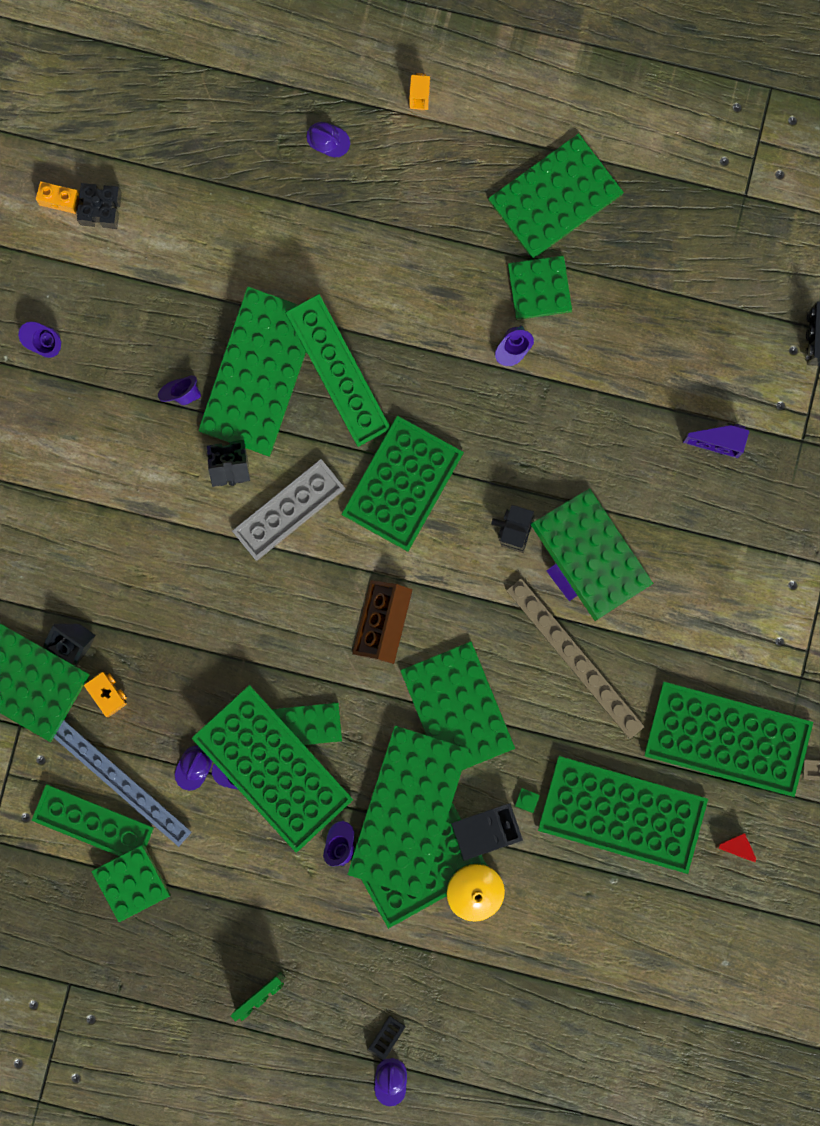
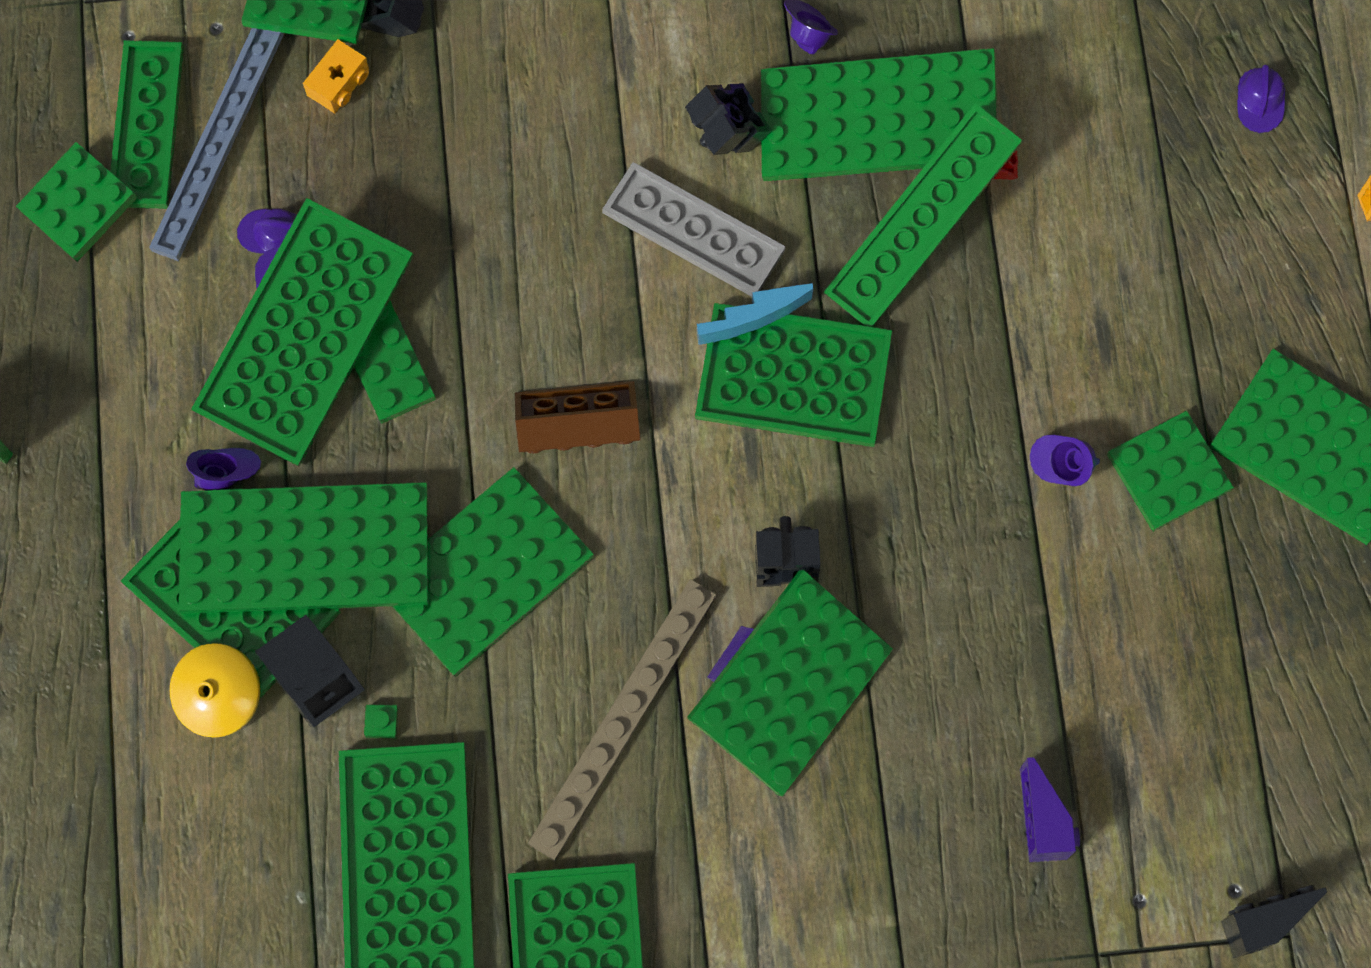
camera: 70 degrees right, 10 degrees down
none -> dark azure slope [697,283,813,345]

